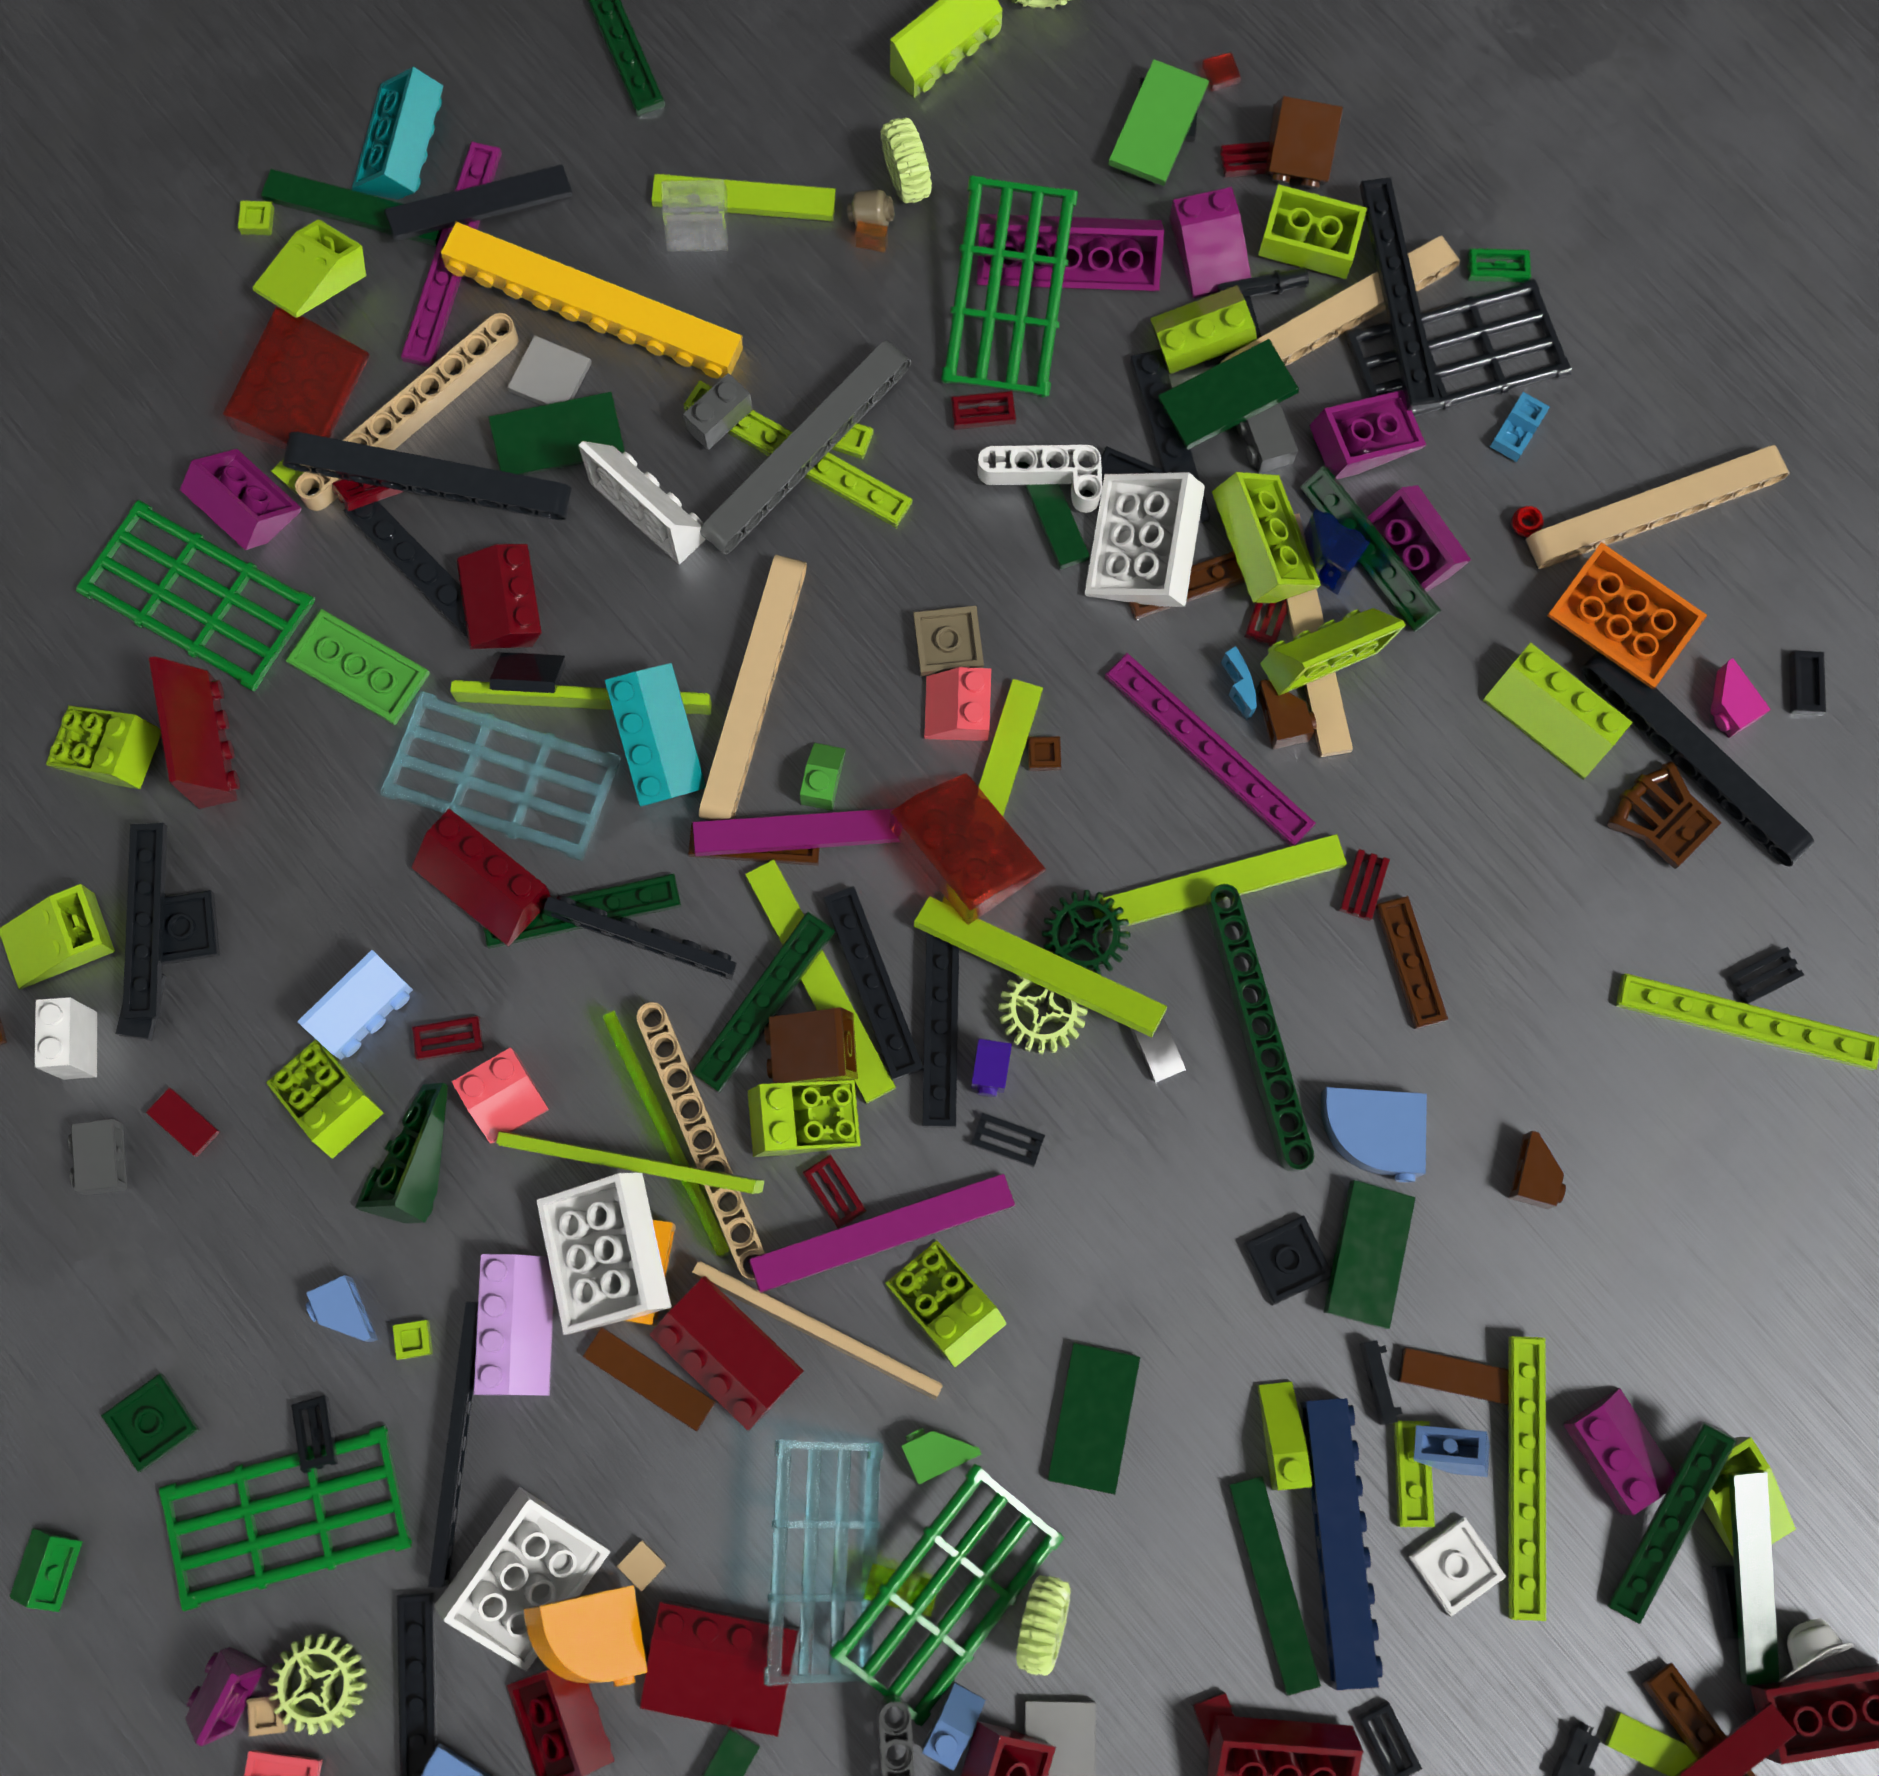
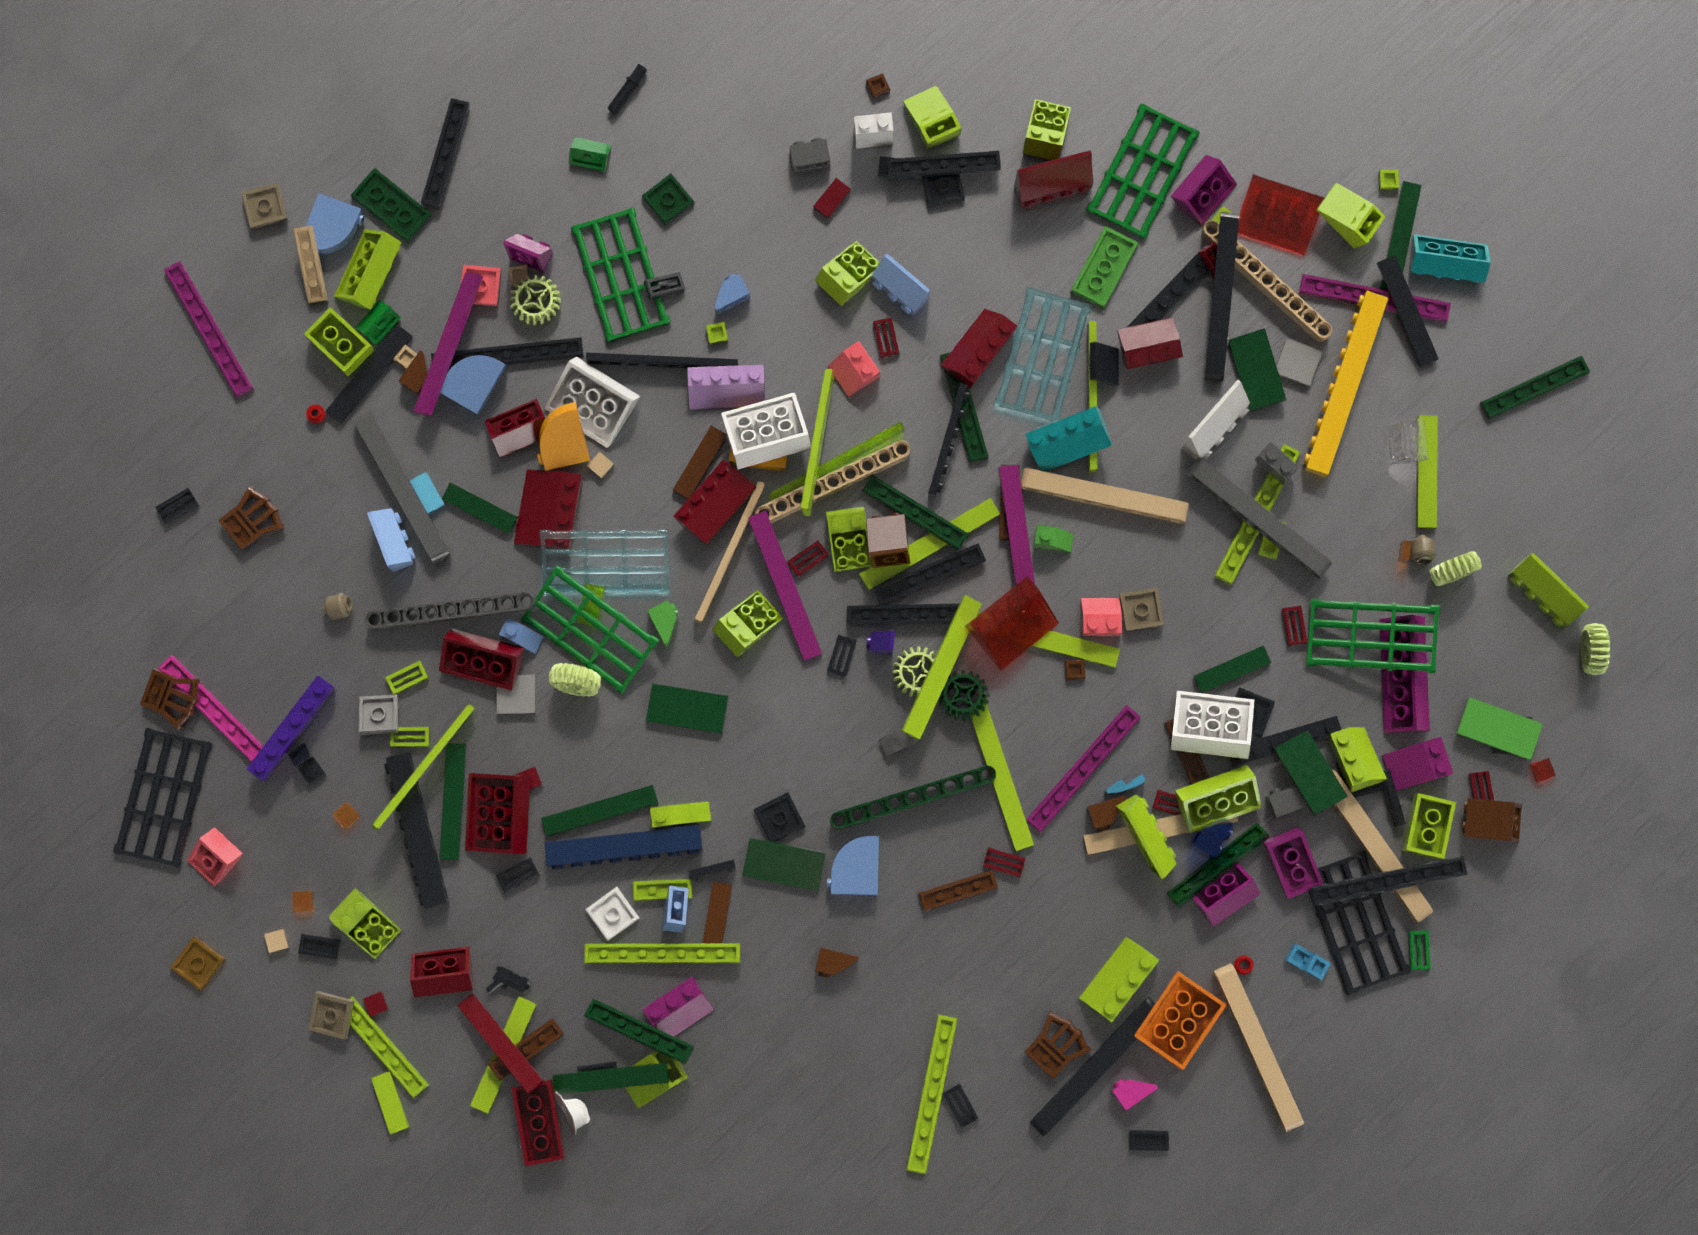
camera: 90 degrees right, 5 degrees up
dark green wedge [355,1082,448,1224] -> none
white beam [977,445,1102,513] -> none

